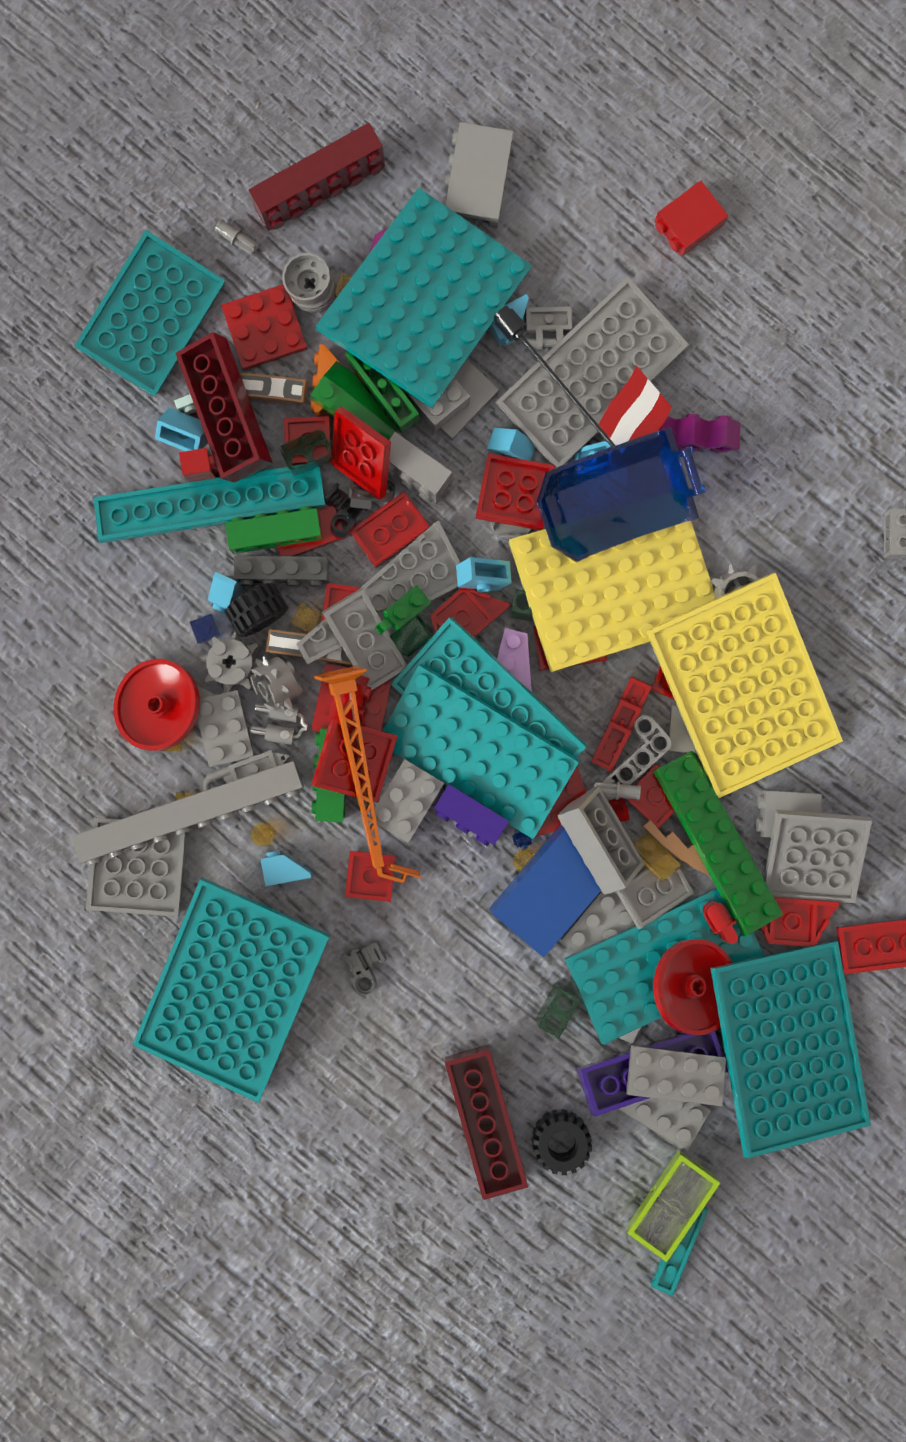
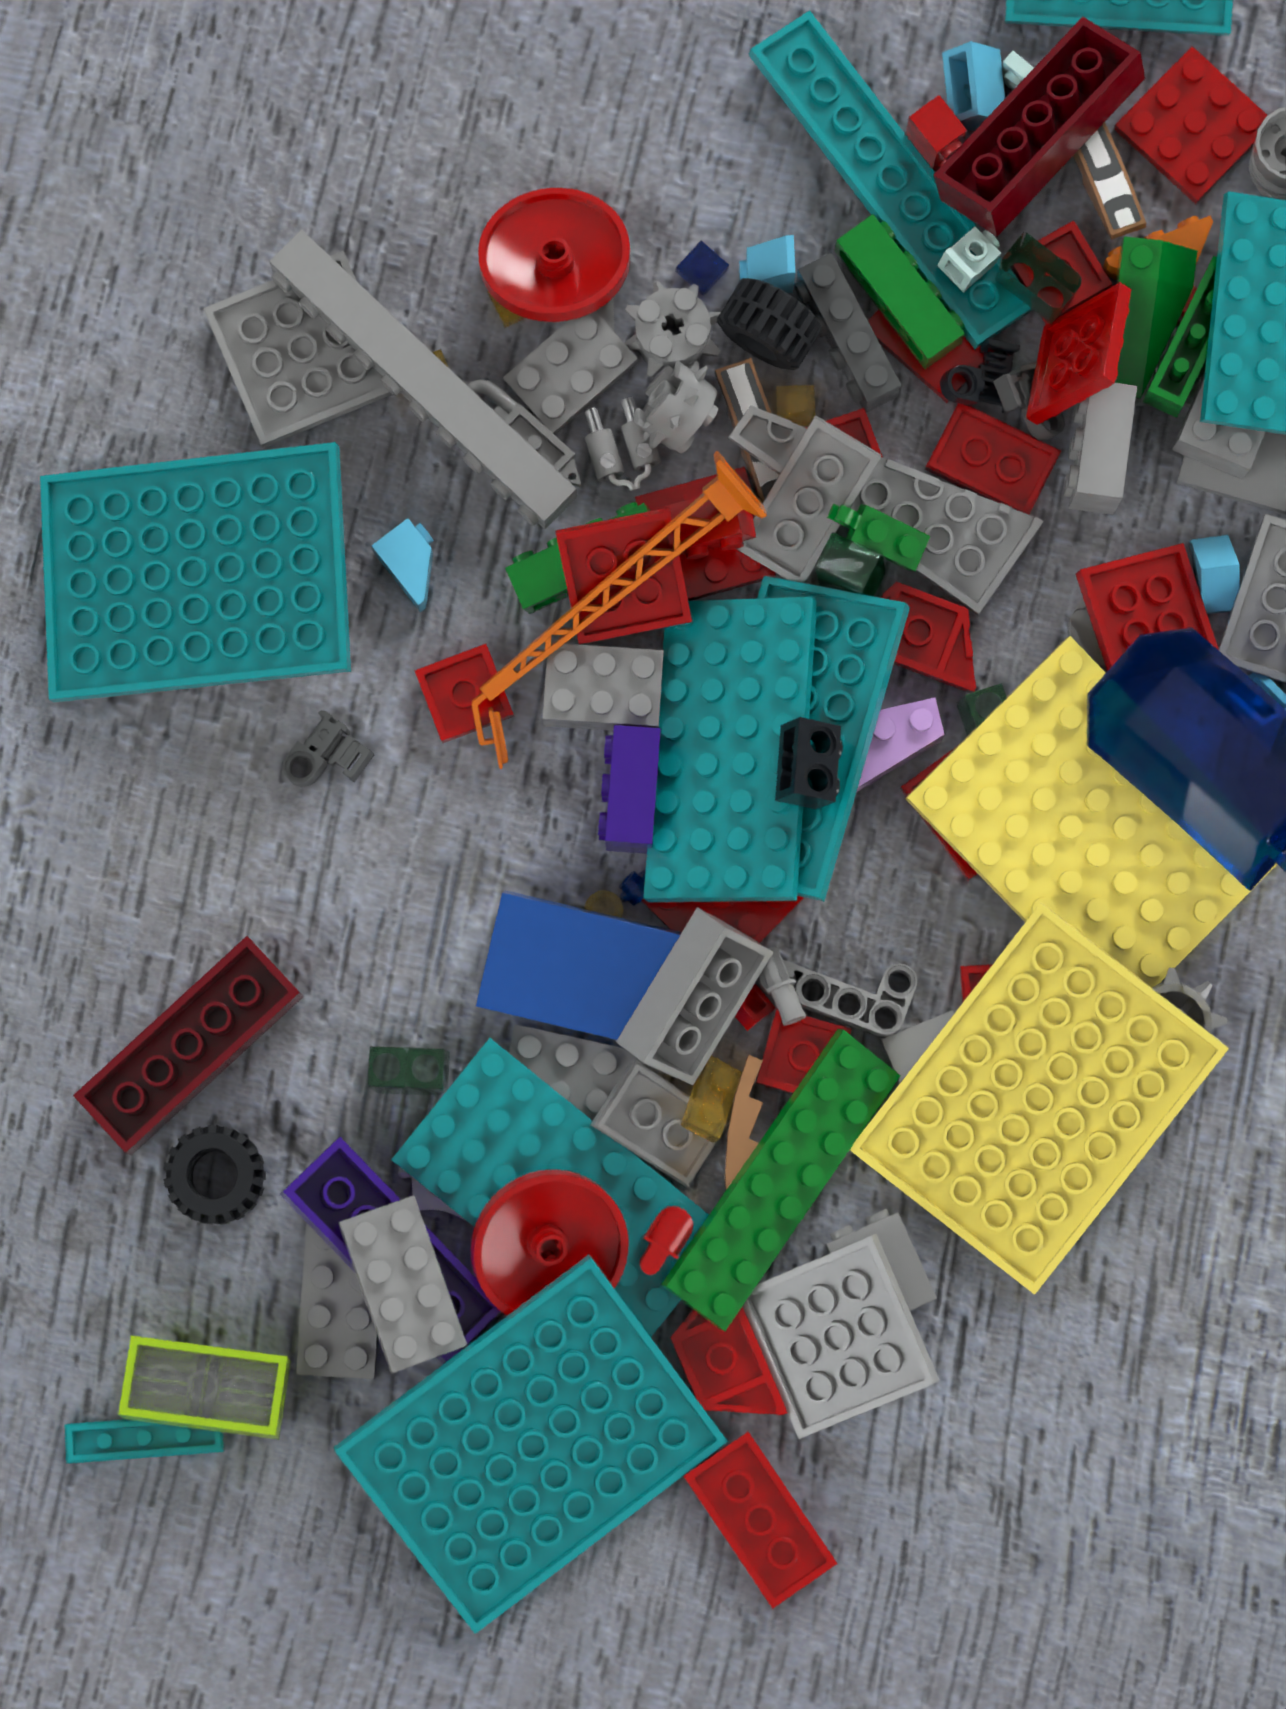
camera: 65 degrees right, 5 degrees down
clear yellow plate [251,823,274,846] -> none
medium azure brick [456,557,512,592] -> none
red slope [591,676,652,772] -> none
none -> black brick [775,717,843,810]
none -> light aqua brick [937,227,1002,293]

